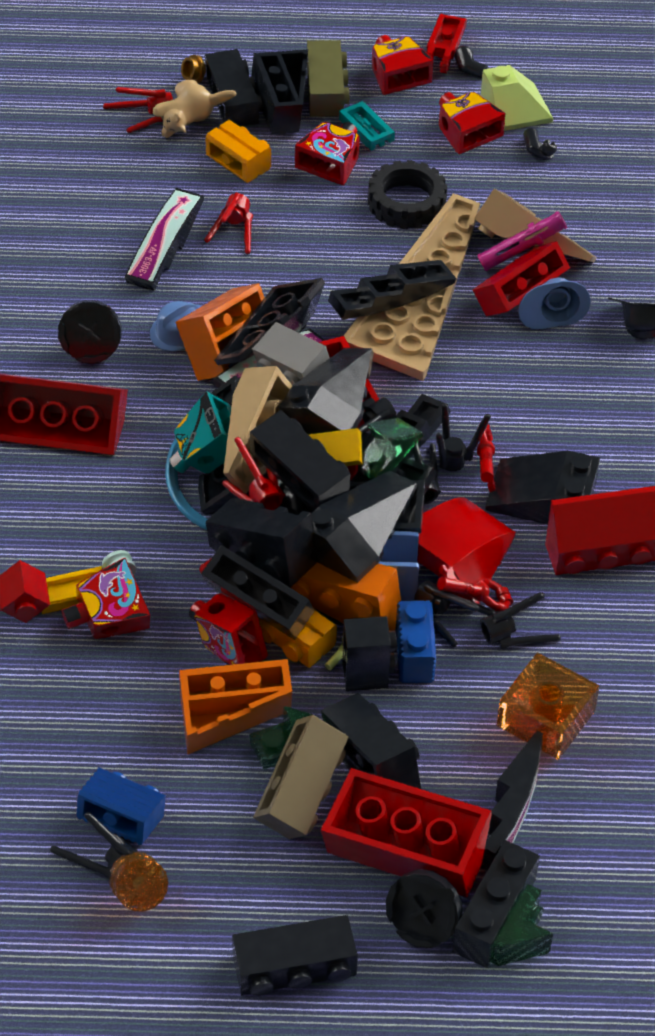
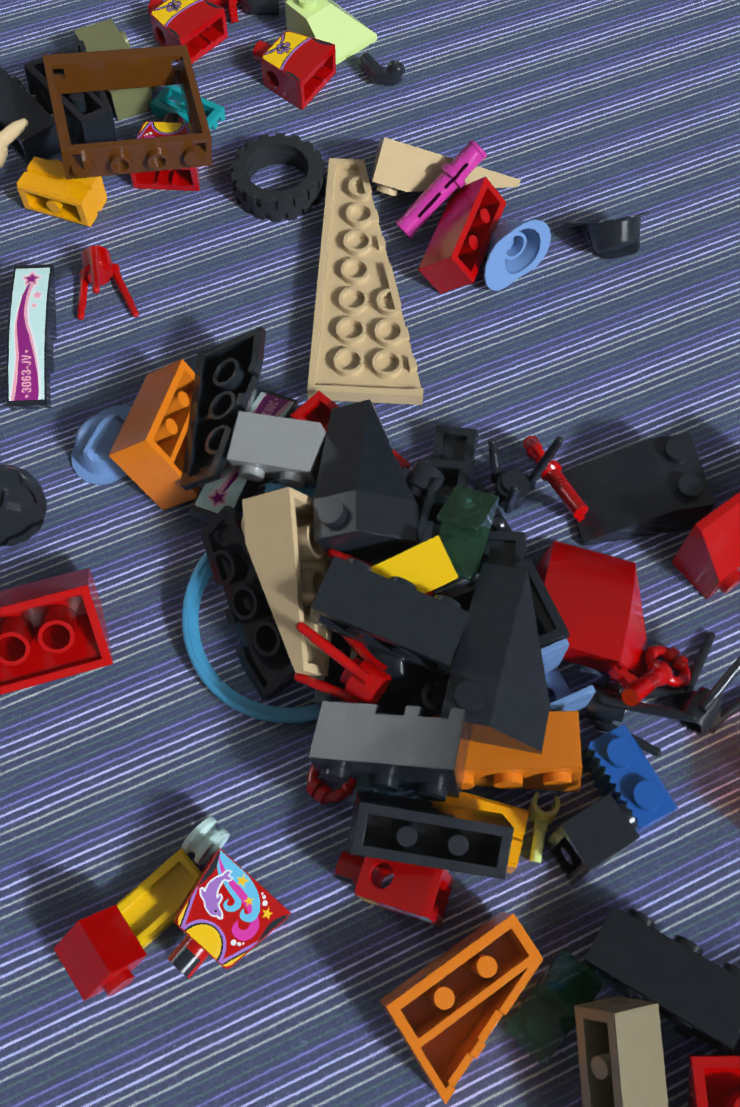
camera: 25 degrees left, 15 degrees up
teal torso [170,391,231,473] -> none
black slope [328,260,457,320] -> none
none -> reddish brown window [42,45,212,180]

